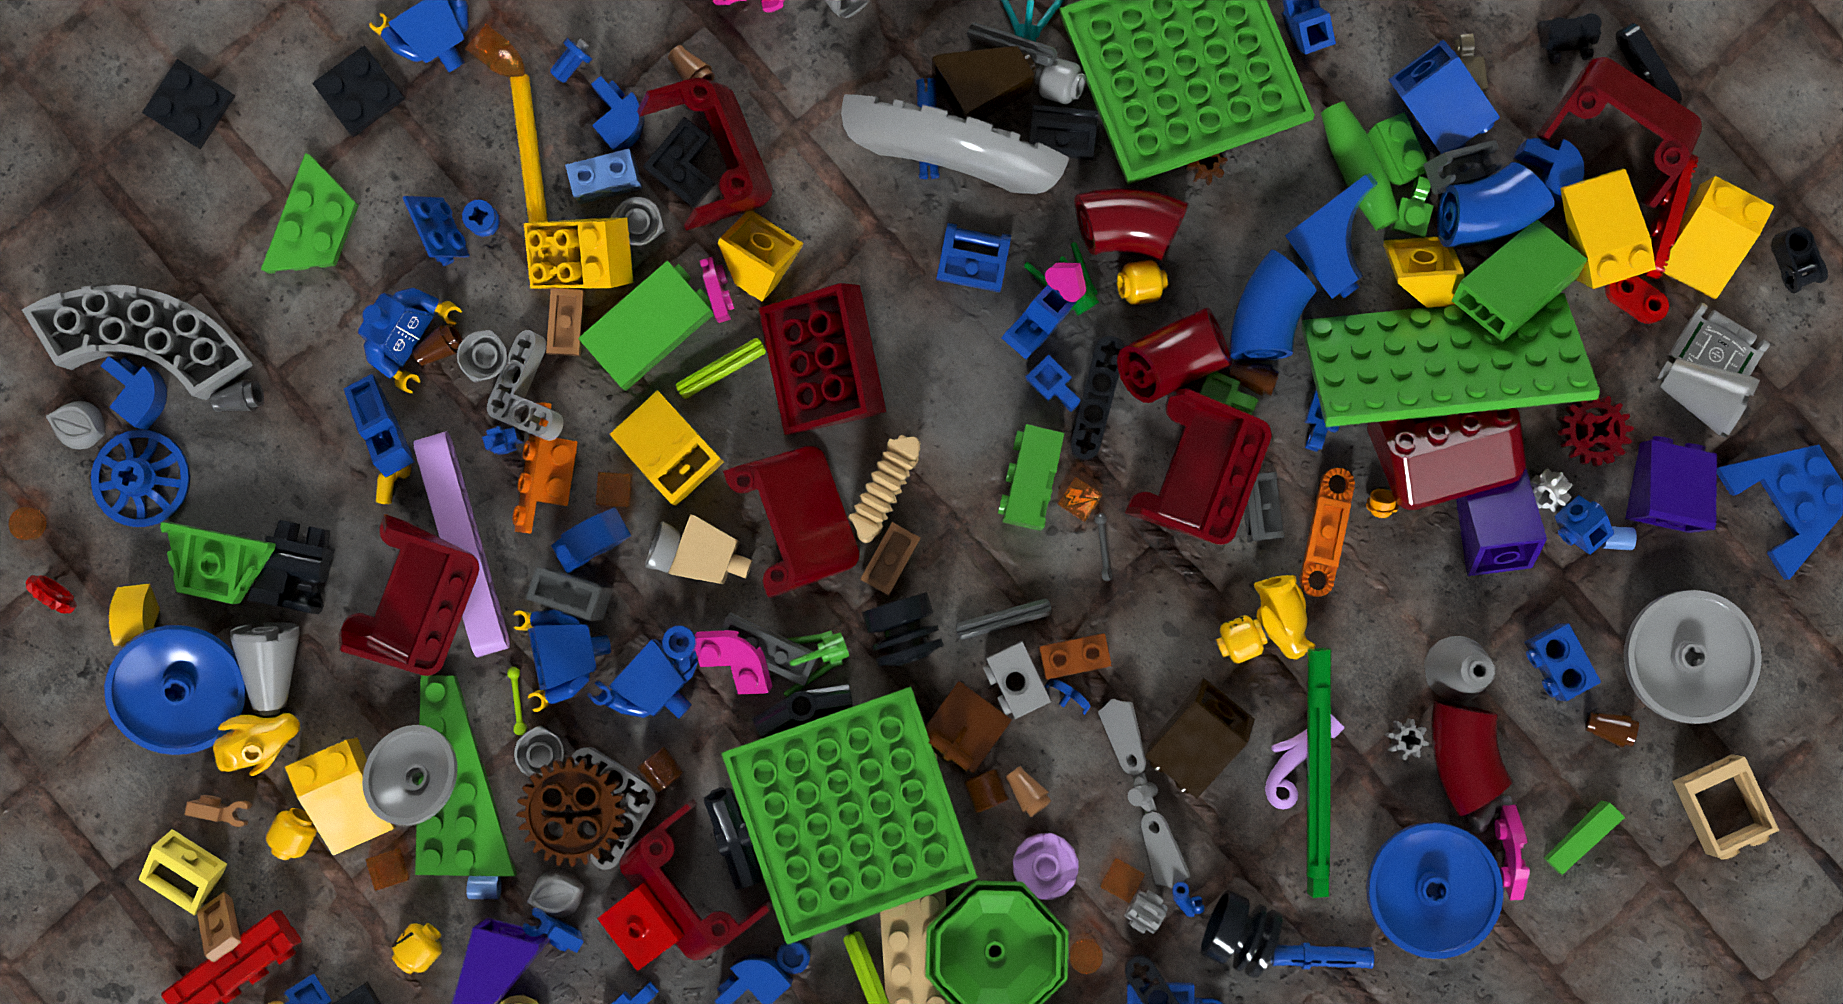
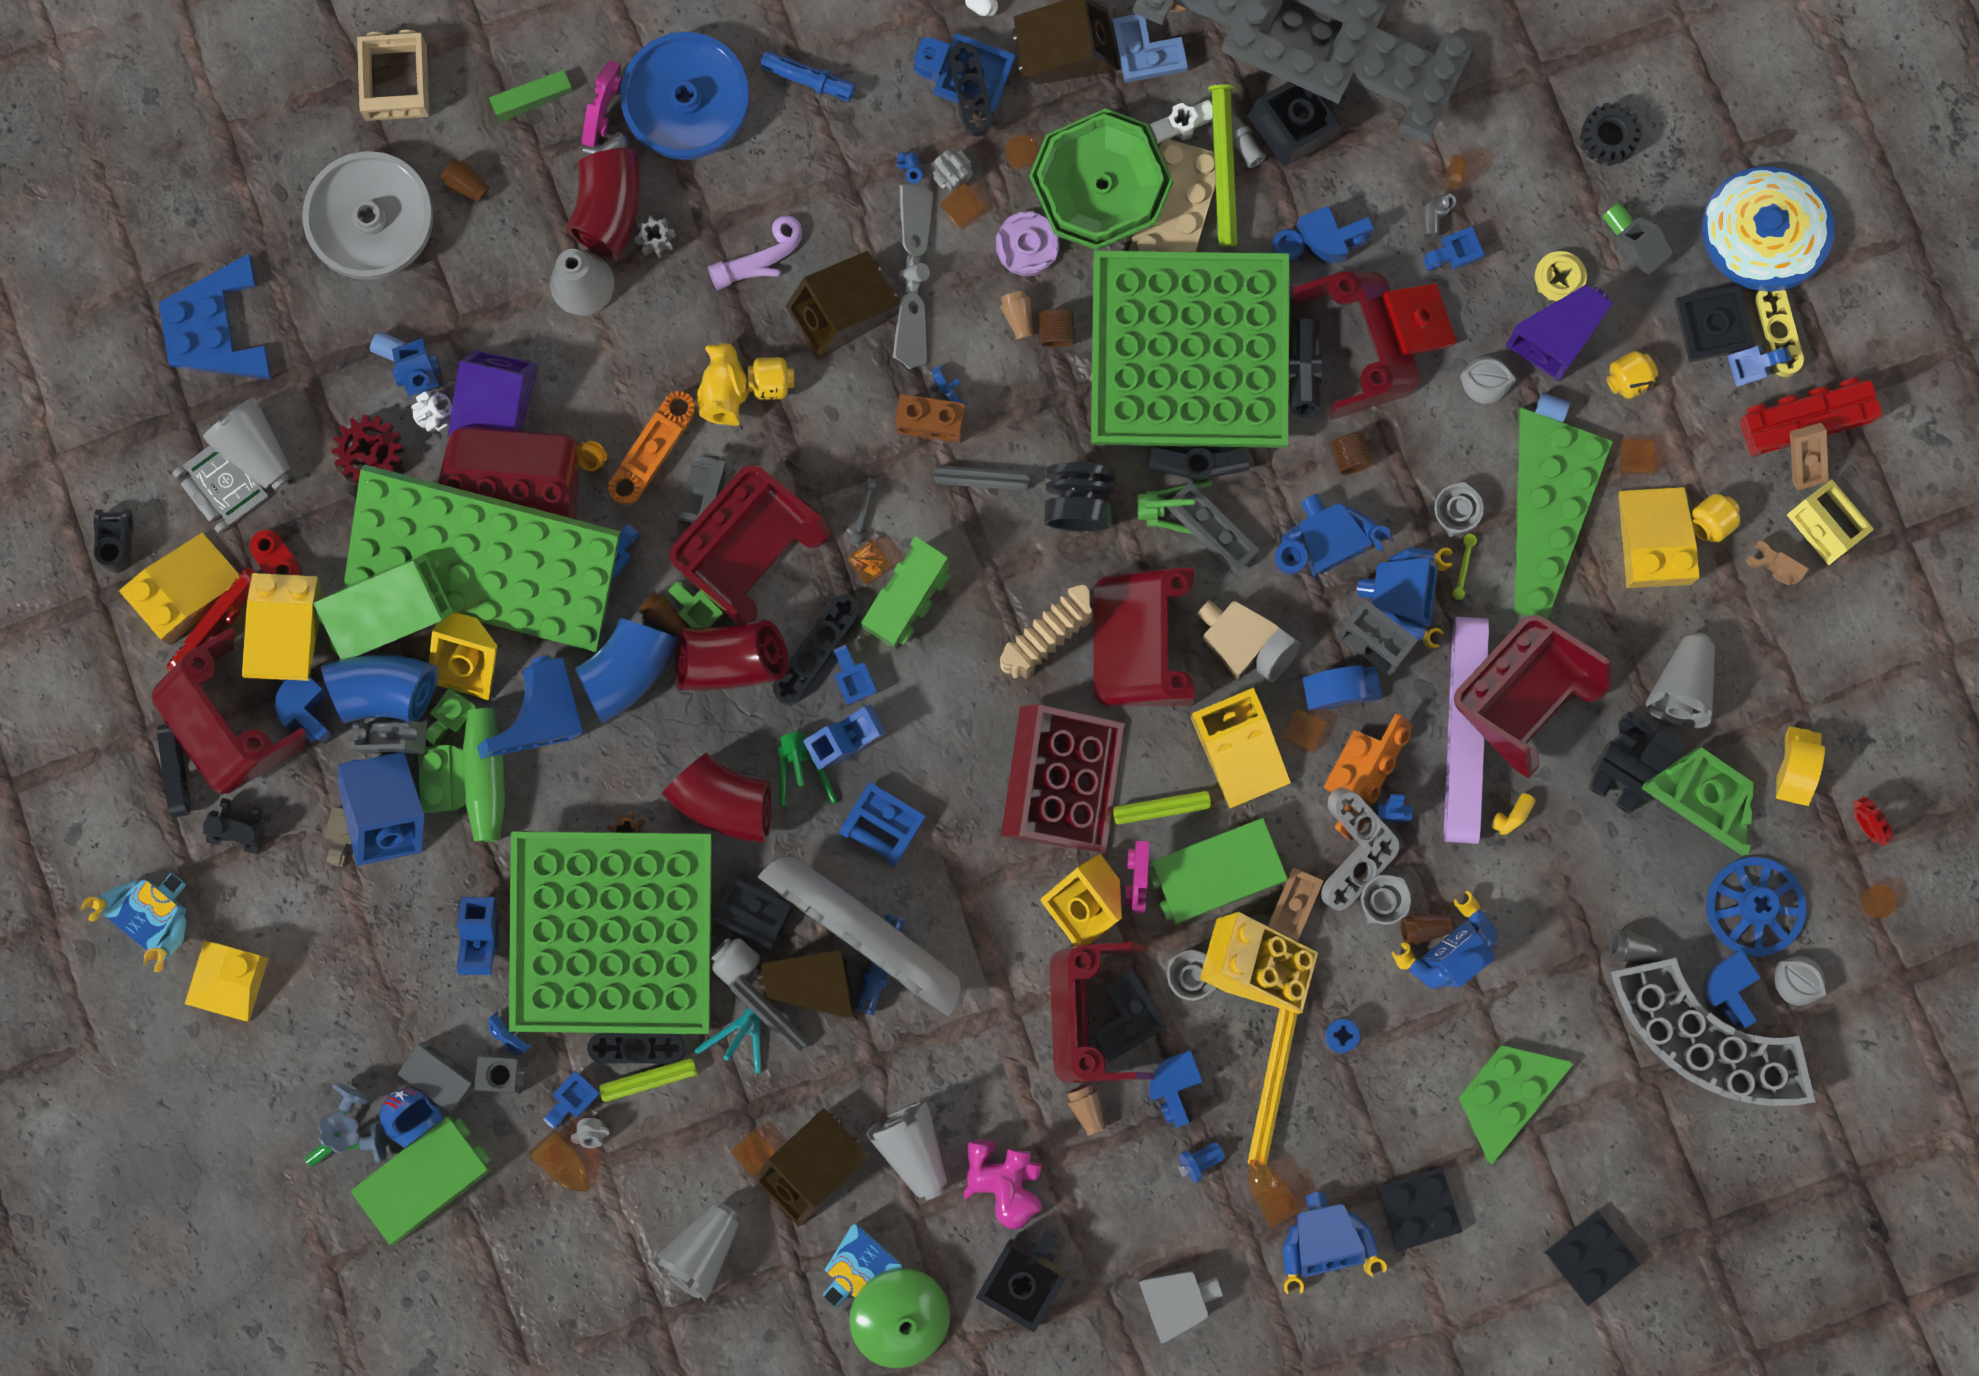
camera: 155 degrees left, 5 degrees down
blue dish [104,625,247,755] -> none
yellow animal [213,713,300,776] -> none
blue slope [344,374,415,478] -> none
light grey dish [362,725,458,826] -> none
blue hinge [402,196,470,266] -> none
reddish brown gear [516,757,627,867] -> none
blue plate [522,908,584,953] -> none
medium blue brick [565,149,642,204] -> none
light grey beam [572,747,658,870] -> none
dark pink plate [695,630,773,694] -> none
medium nougat plate [860,522,921,595] -> none
reddish brown plate [925,681,1012,773] -> none
light grey brick [983,641,1051,719] -> none
dark pink tile [1045,262,1086,302] -> none
yellow head [1117,260,1168,305] -> none
black wheel [1201,890,1283,979] -> none
green piece [1306,648,1332,898] -> none
blue brick [1524,623,1601,701] -> none
dark purple slope [1625,436,1717,533] -> none

